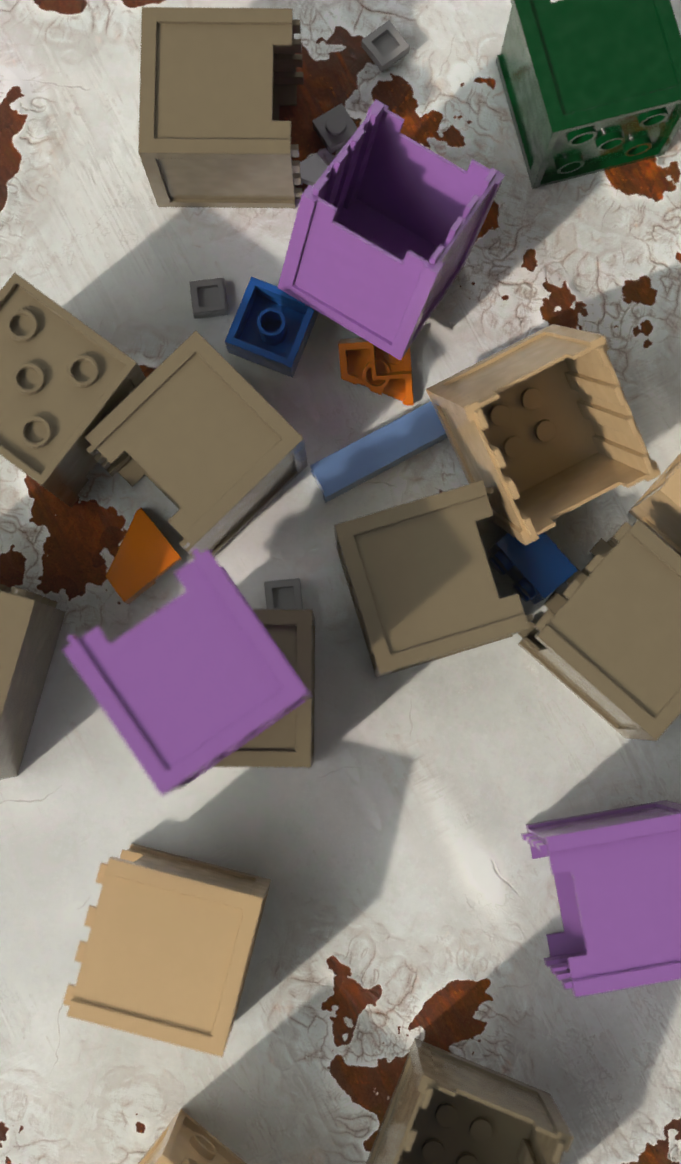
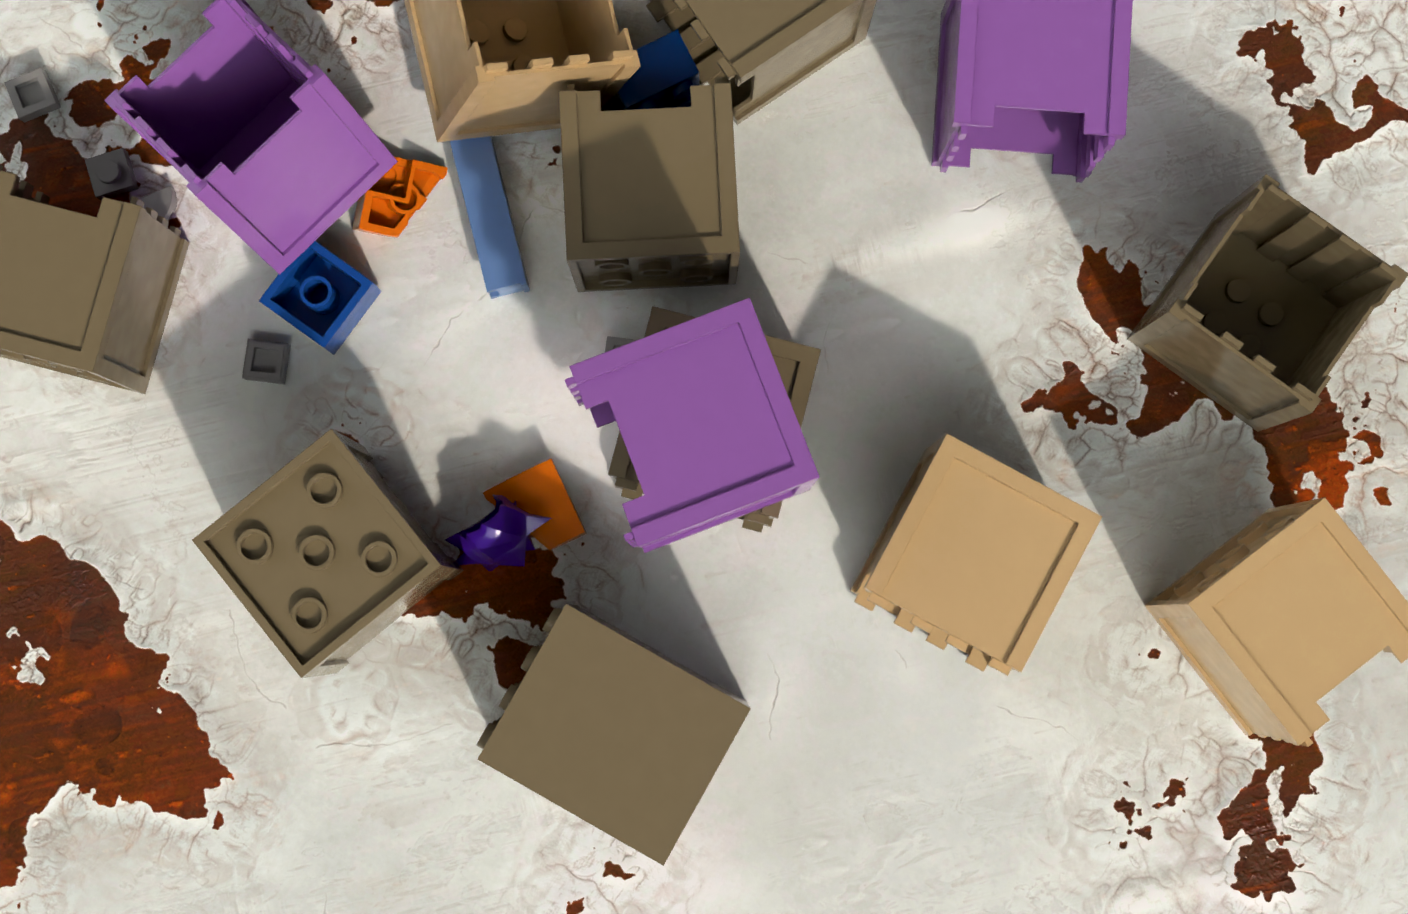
camera: 80 degrees left, 0 degrees up
dark tan container [85,331,308,559] -> none
none -> dark purple hair [445,494,552,571]

